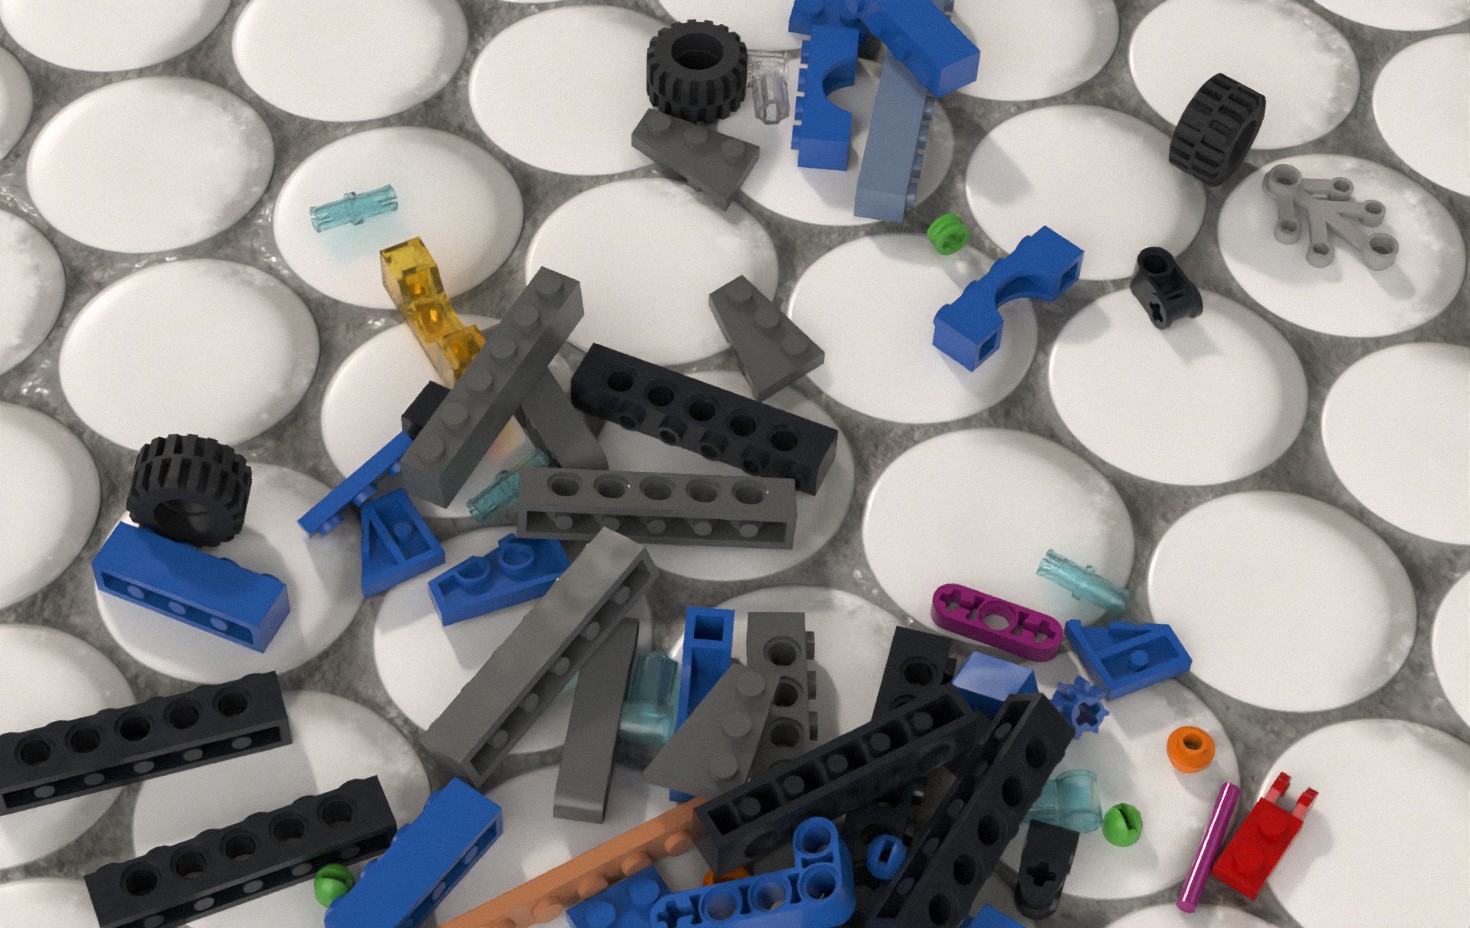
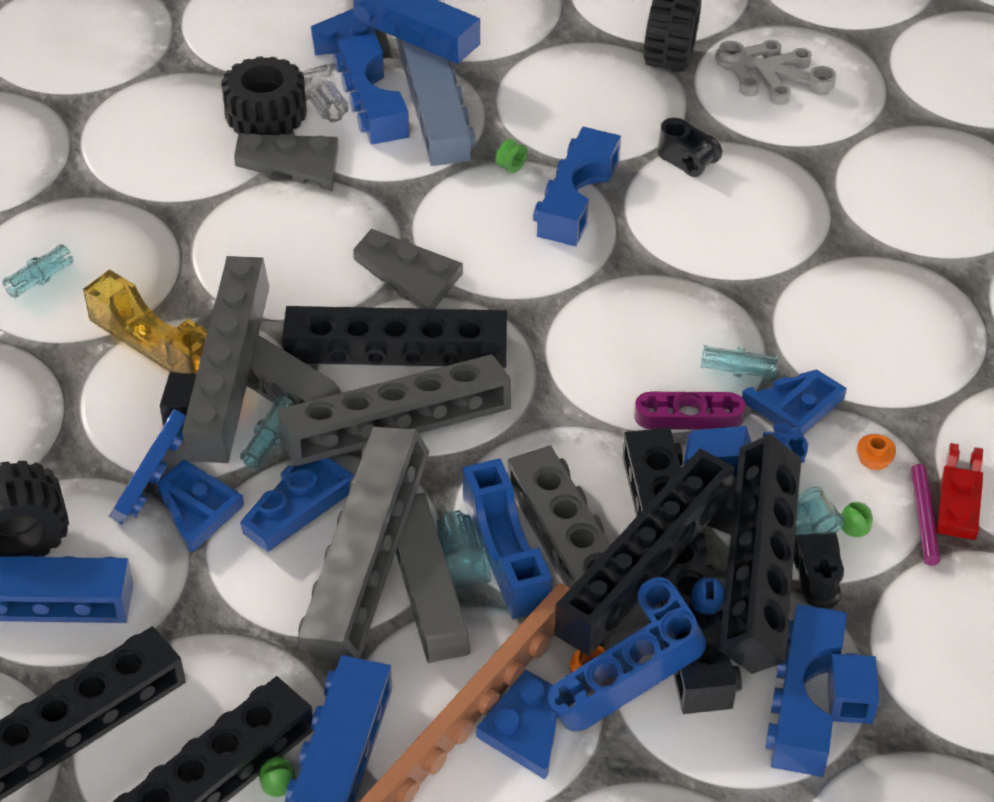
camera: 20 degrees left, 5 degrees down
dark grey wing [643,663,781,800] -> none

